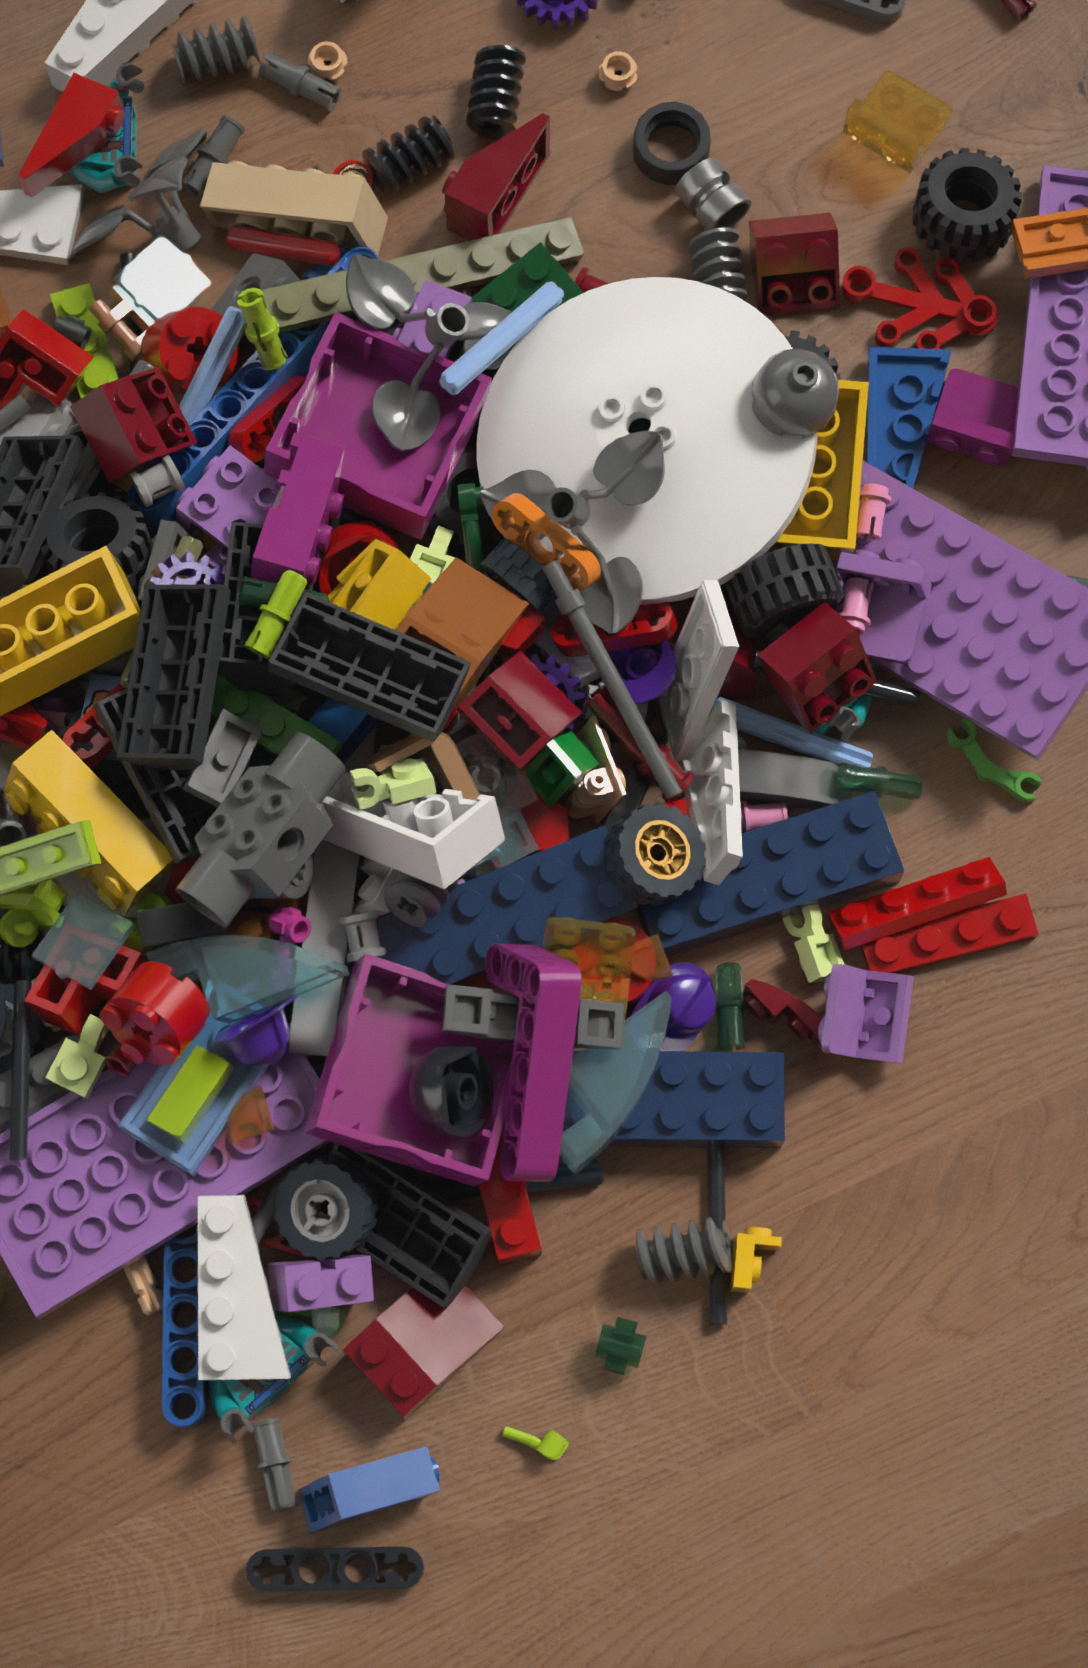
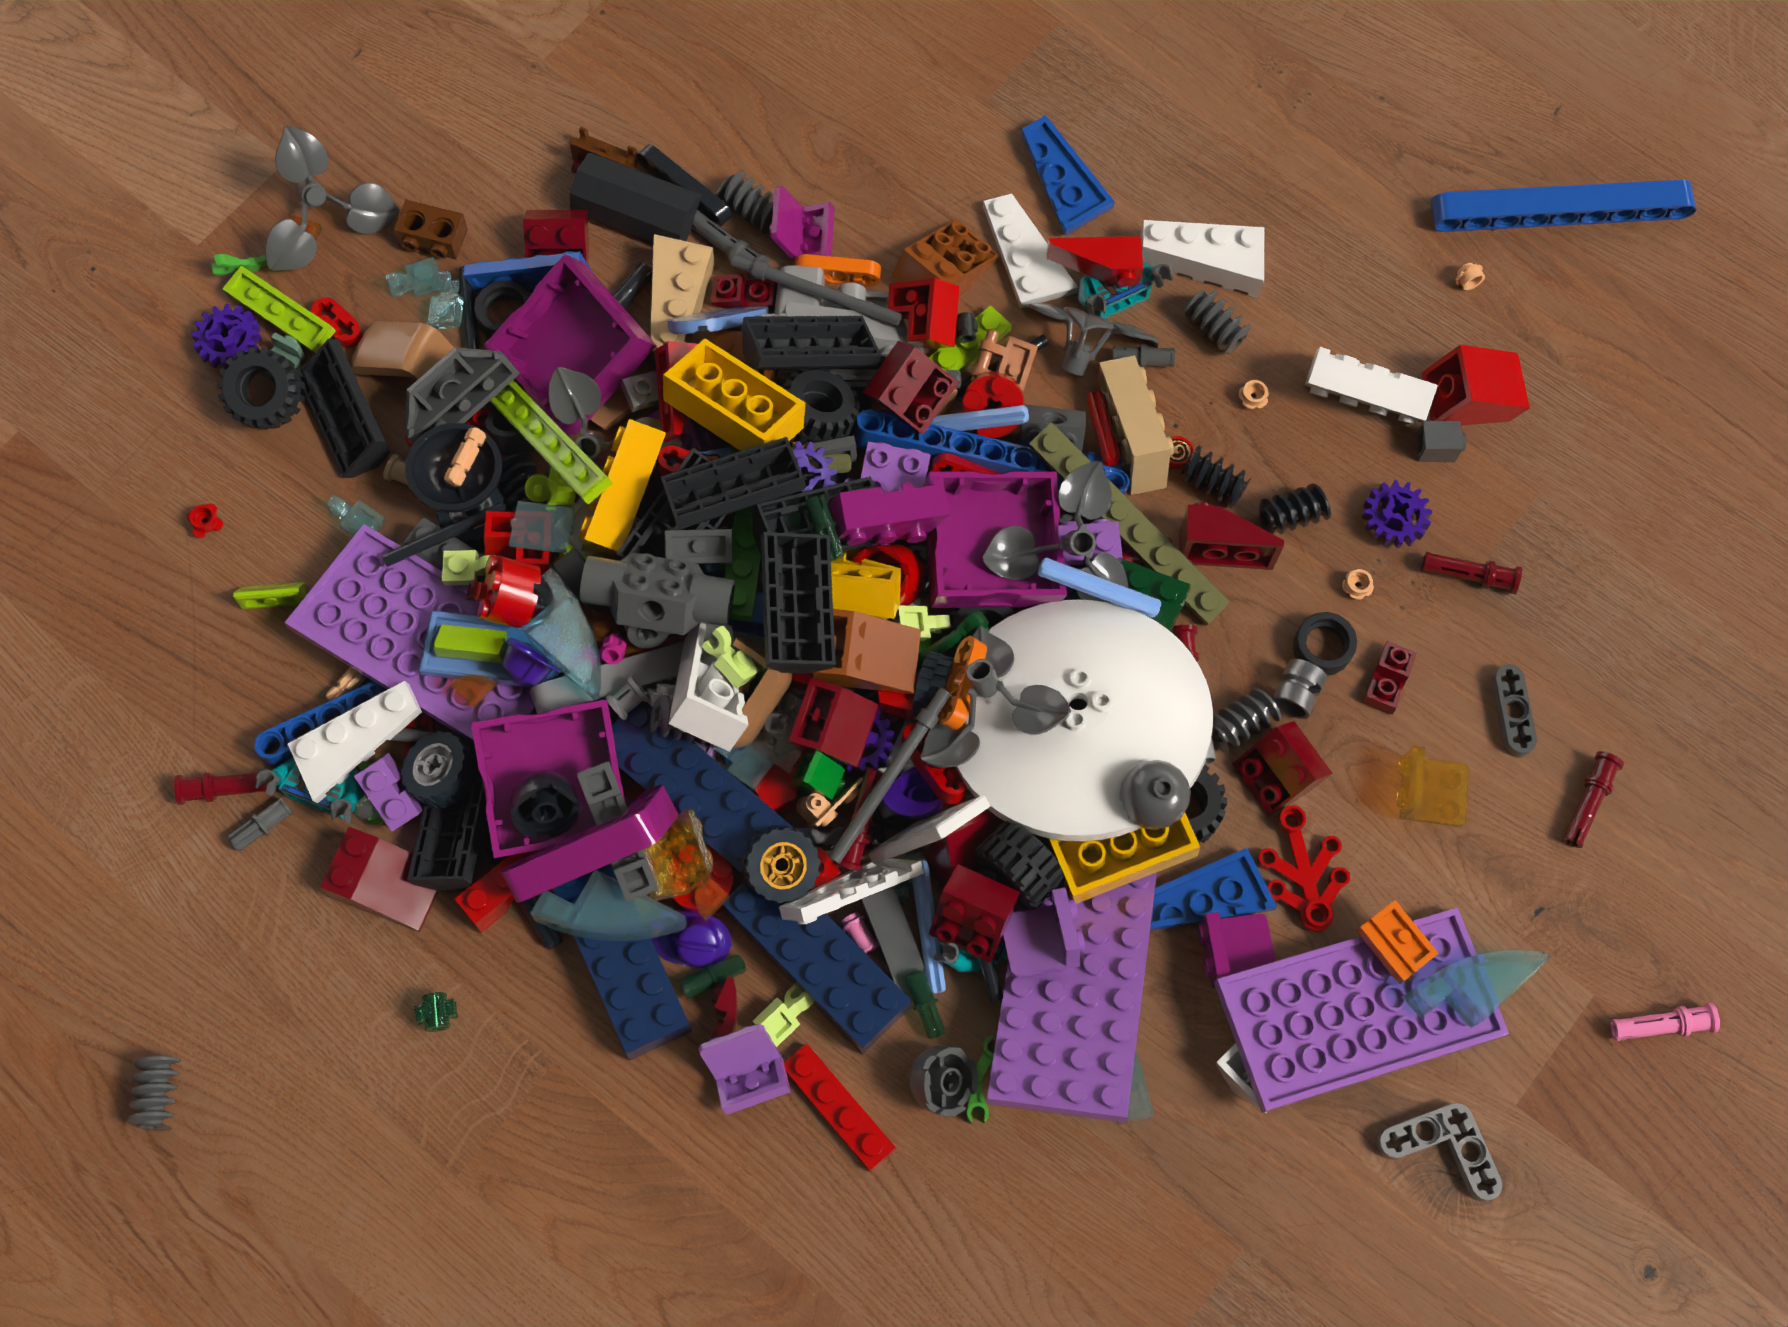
camera: 60 degrees right, 5 degrees down
clear light blue piece [113,234,211,321] -> none
light grey bush [130,455,185,508] -> none
lime pin [237,288,287,370] -> none
lime axle [244,570,307,659] -> none
black beam [246,1546,425,1592] -> none
dark grey pin [259,52,341,111] -> none
slope [298,1446,440,1533] -> none
lime hand [503,1426,569,1461] -> none
dark grey piece [636,1217,734,1284] -> none
black bar [707,1146,728,1325] -> none
yellow bracket [730,1227,782,1293] -> none
red plate [828,857,1007,950] -> none
bright pink pin [839,578,874,636] -> none
bright pink pin [856,484,892,541] -> none
black tyre [912,148,1022,263] -> none
none -> dark red pin [174,772,280,805]
none -> dark grey cylinder [908,1046,978,1116]
none -> dark red slope [1362,641,1417,715]

